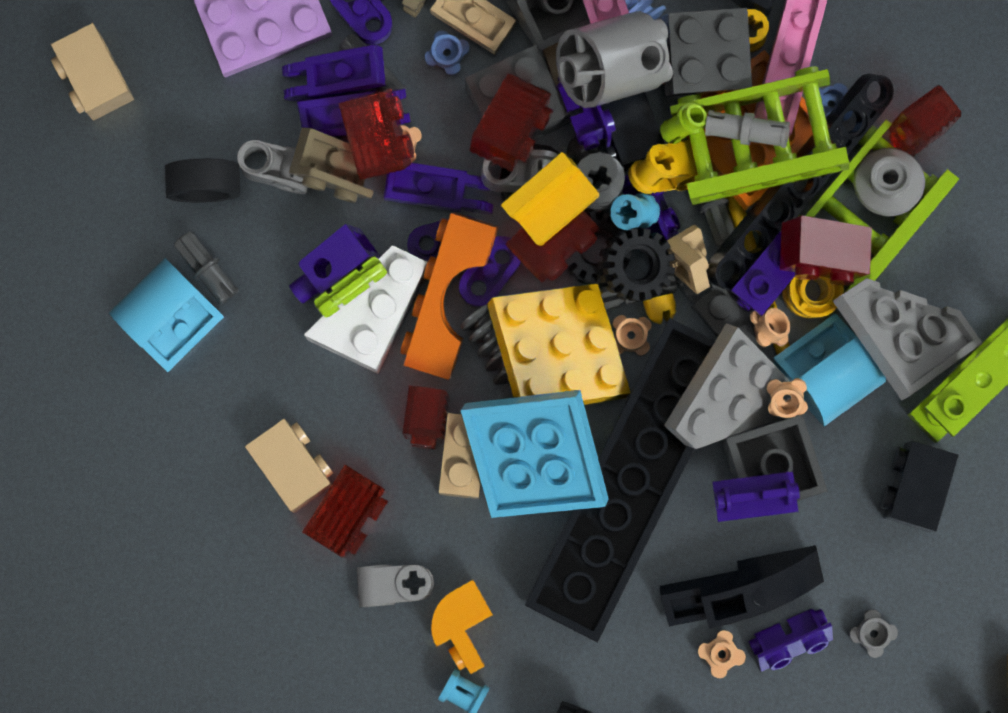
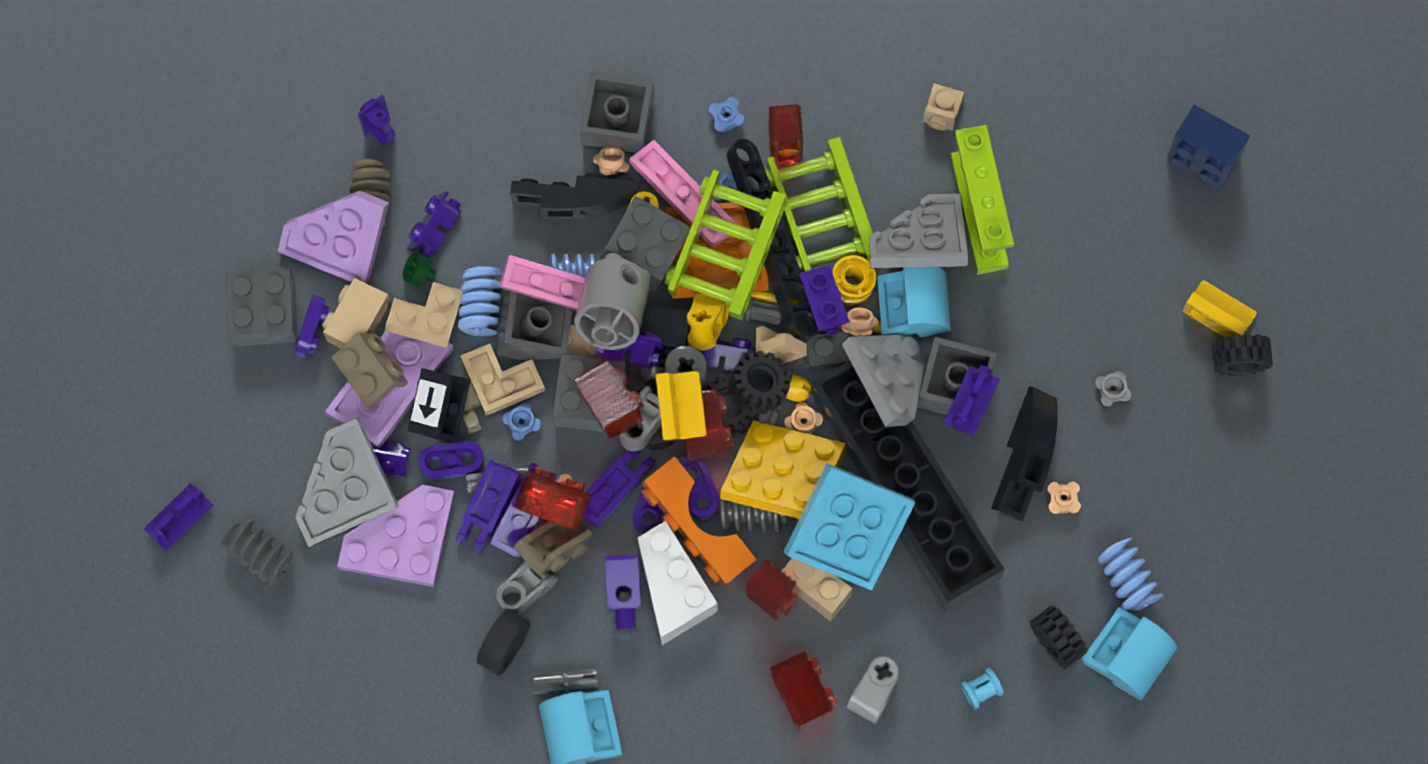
camera: 55 degrees left, 10 degrees down
tan brick [51,23,135,121] -> none
tan brick [245,419,333,513] -> none
lime axle [314,256,387,318] -> none
light orange brick [431,580,493,674] -> none
medium azure bush [610,193,660,230] -> none
lime pin [660,103,707,144] -> none
light grey pin [705,110,790,148] -> none
dark purple hinge [748,608,833,672] -> none
light nougat plate [766,378,808,418] -> none
brick [780,215,872,285] -> none
light grey piece [853,148,925,216] -> none
black brick [881,441,959,532] -> none
none -> medium blue plate [708,97,744,132]

